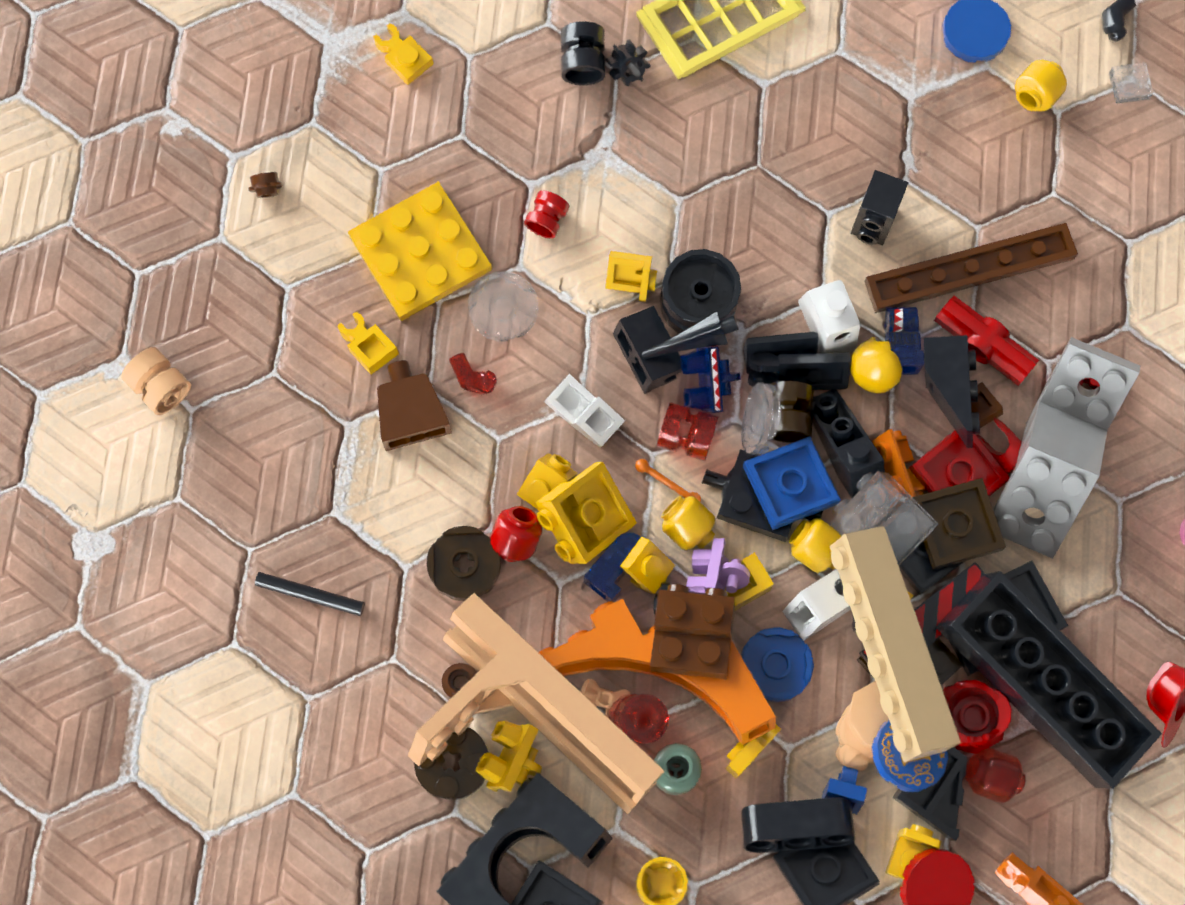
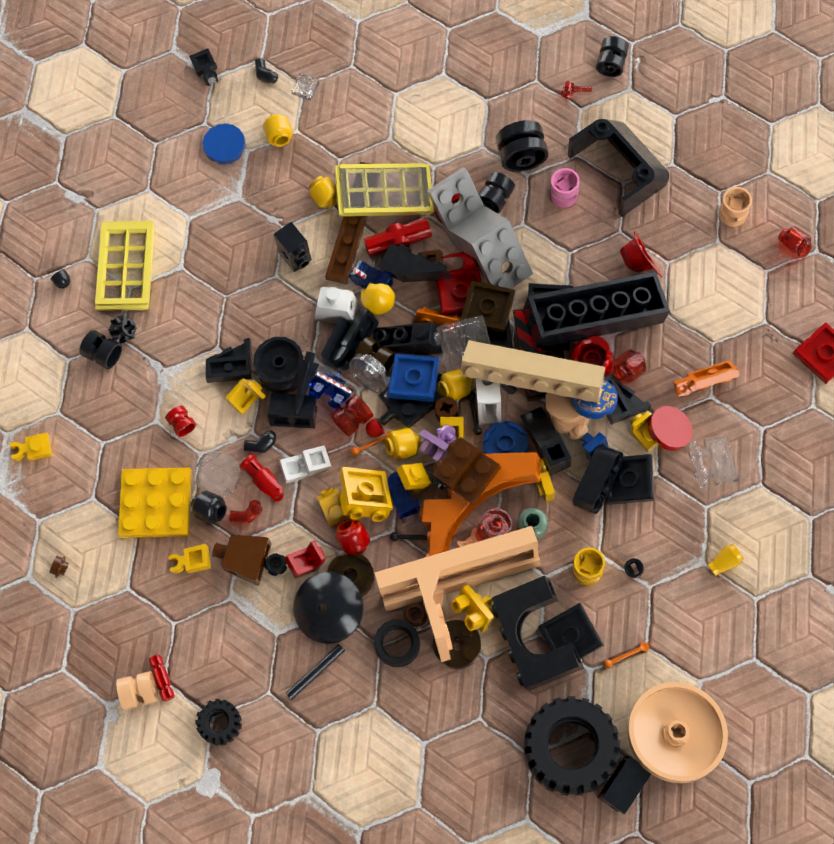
camera: 50 degrees left, 5 degrees down
none -> red axle [148,655,175,702]
none -> black head [191,490,227,524]
none -> black tyre [195,699,242,746]
none -> black wing [206,338,252,383]
none -> red piece [239,454,283,502]
none -> black arm [244,430,276,453]
none -> black plate [264,553,287,576]
none -> red bracket [284,540,325,579]
none -> black dish [293,572,364,644]
none -> yellow head [309,176,338,209]
none -> clear piece [335,163,434,216]
none -> red hinge [366,417,385,438]
none -> black tyre [374,619,420,667]
none -> black hinge [390,532,427,541]
none -> reddish brown wheel [435,397,458,422]
none -> black hinge [466,391,482,435]
none -> black wheel [479,172,515,213]
none -> black slope [520,407,572,476]

